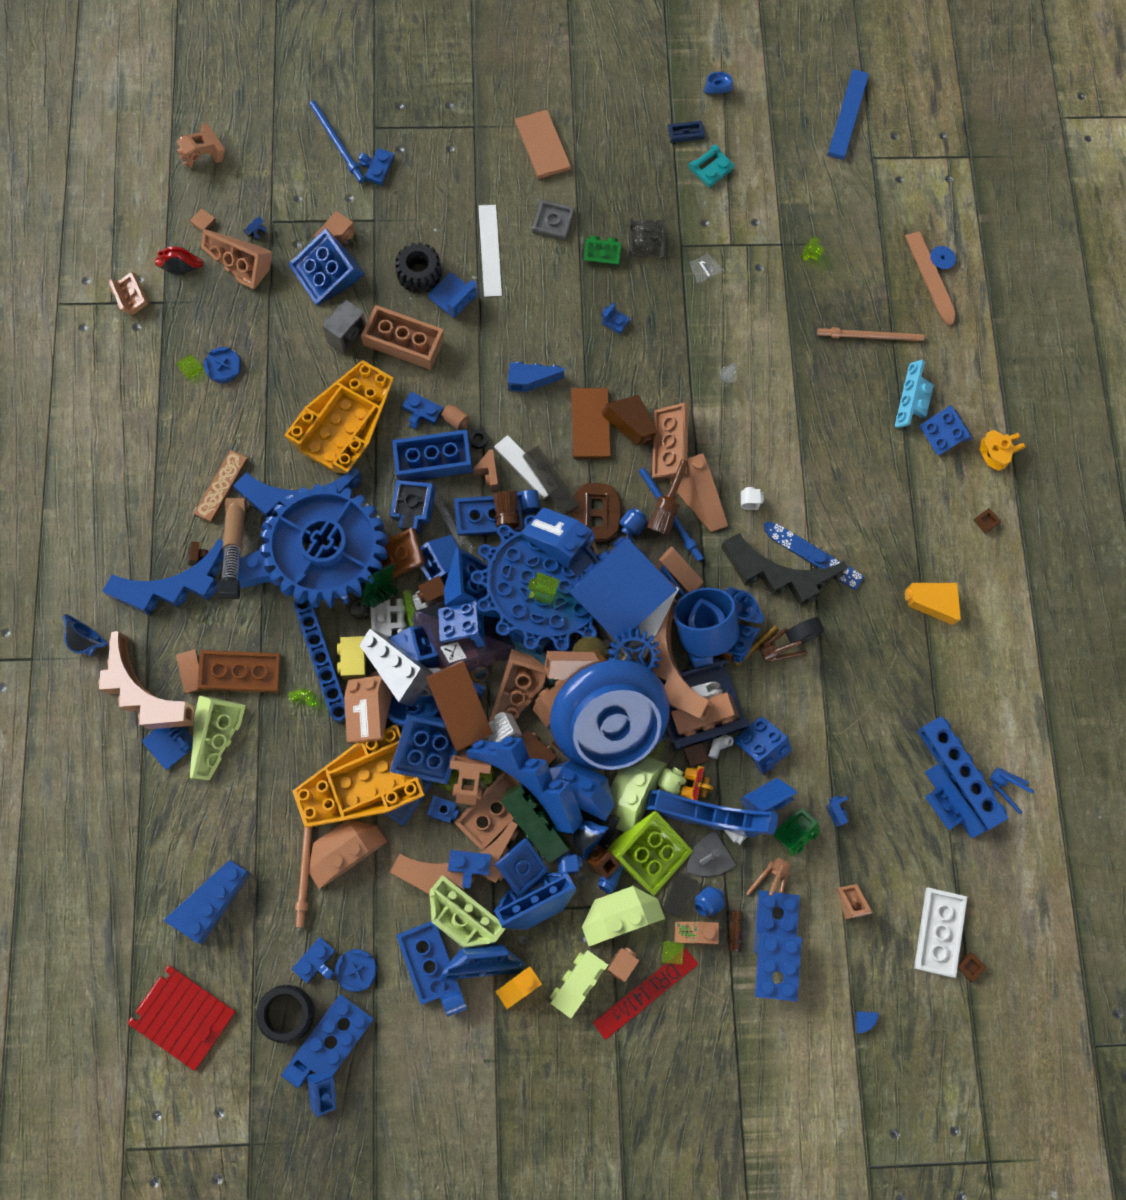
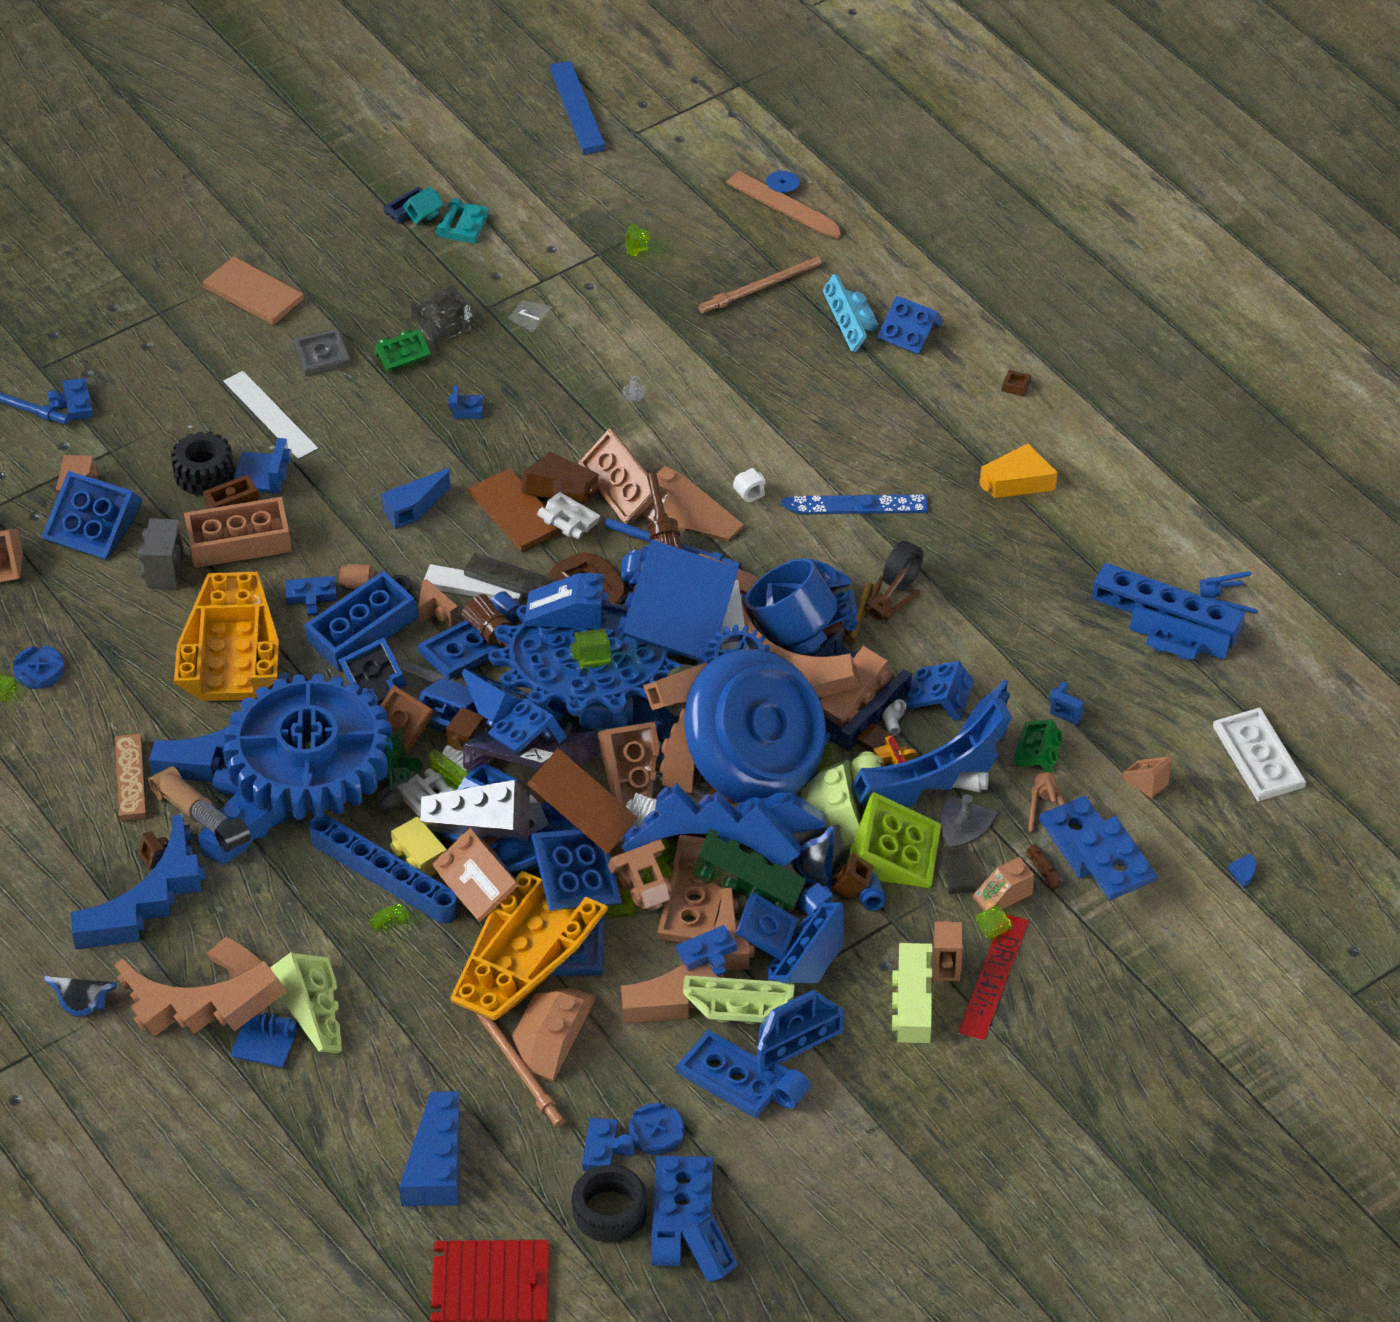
camera: 25 degrees left, 25 degrees down
dark orange tile [197,650,280,693] -> none
blue brick [427,795,459,825] -> none
light orange slope [495,967,542,1009] -> none
yellowish green wedge [582,886,665,946] -> none
blue head [694,886,725,917] -> none
blue piece [704,72,734,94] -> none
pearl dark grey arch [721,533,848,605] -> none
reddish brown tile [957,952,987,982] -> none
light orange hinge [979,430,1026,471] -> none
none -> reddish brown brick [203,475,259,509]
none -> teal brick [403,186,443,225]
none -> white plate [537,492,600,540]

